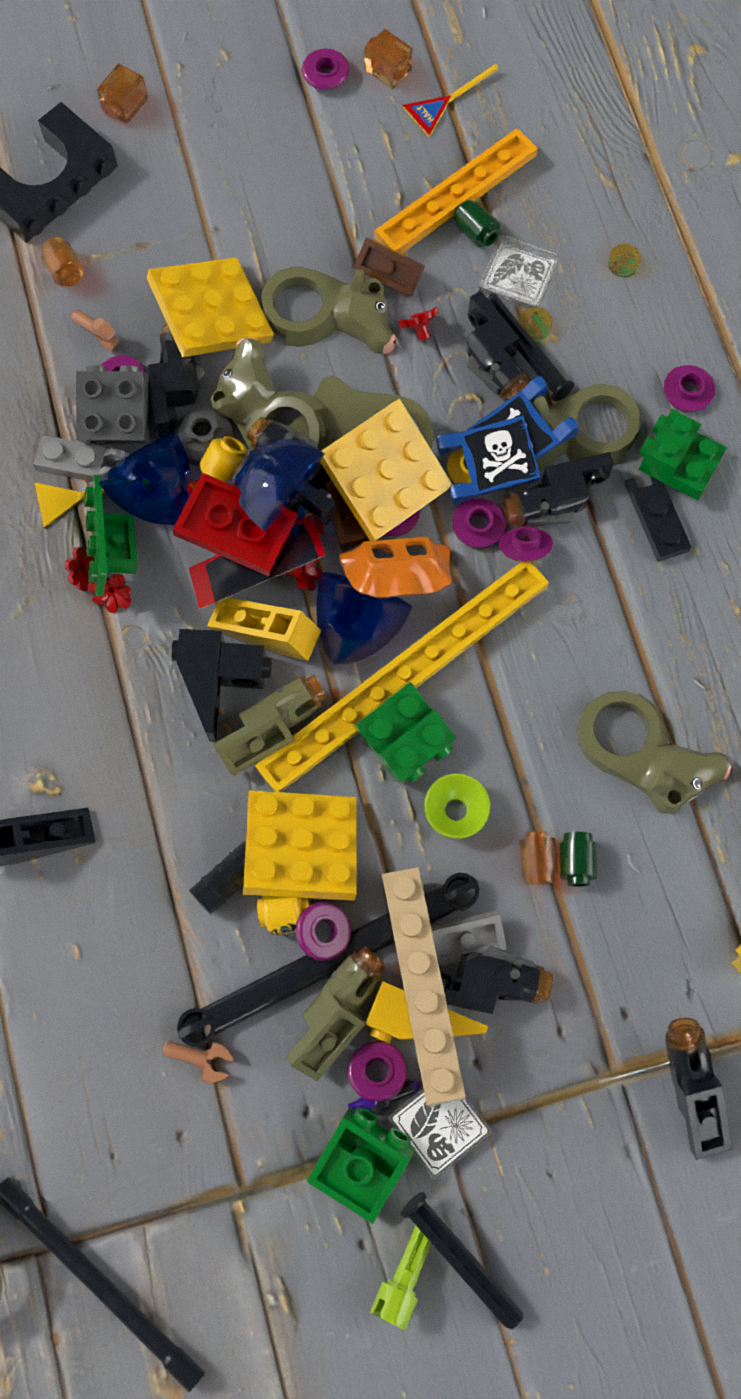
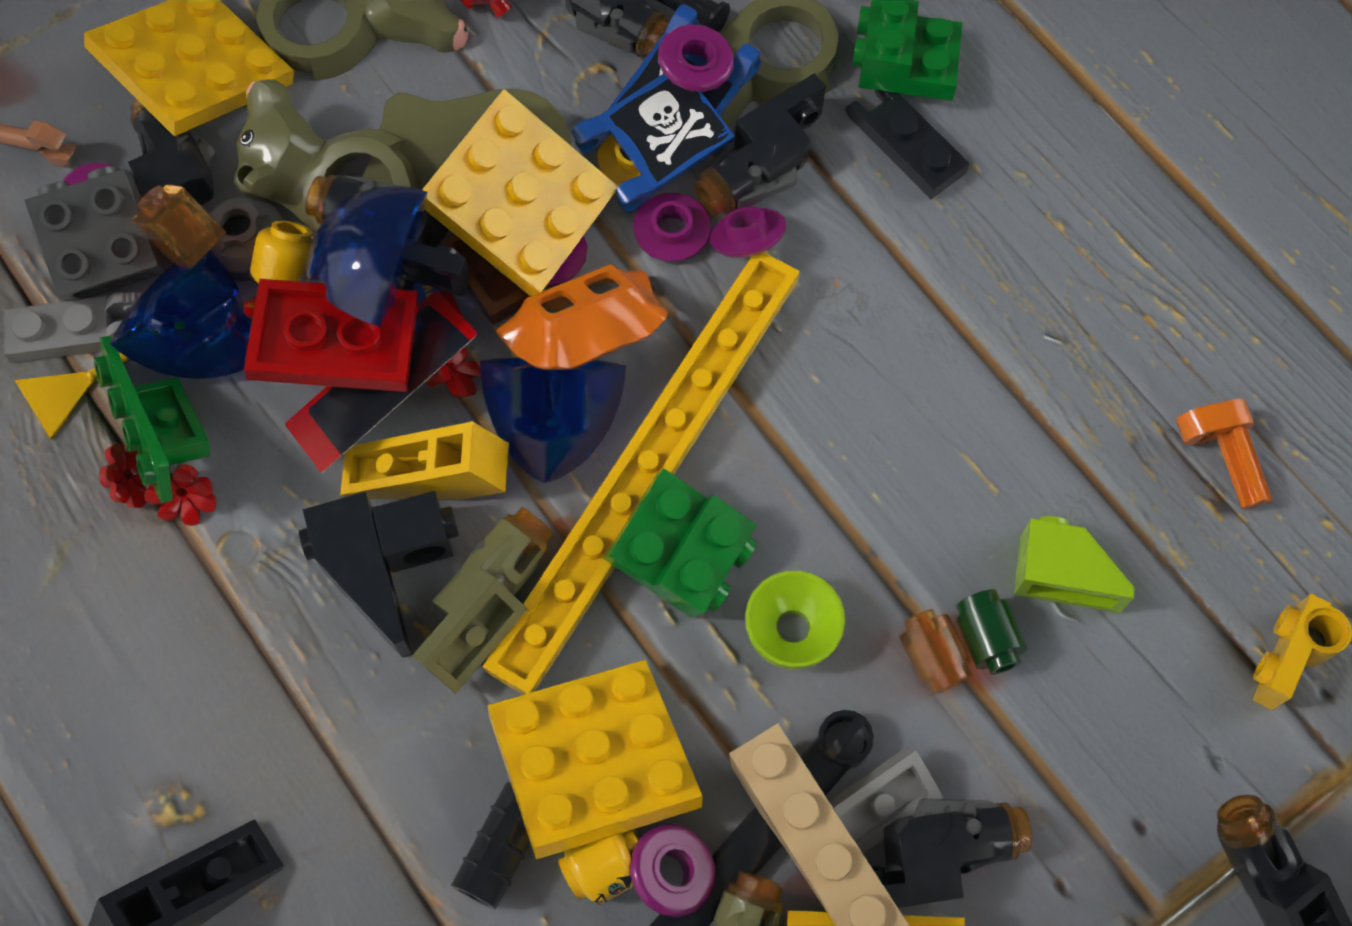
camera: 20 degrees left, 5 degrees down
olive animal [577,691,731,814] -> none
none -> clear orange brick [131,185,226,269]
none -> magenta piece [658,24,734,92]
none -> lime slope [1014,516,1135,613]

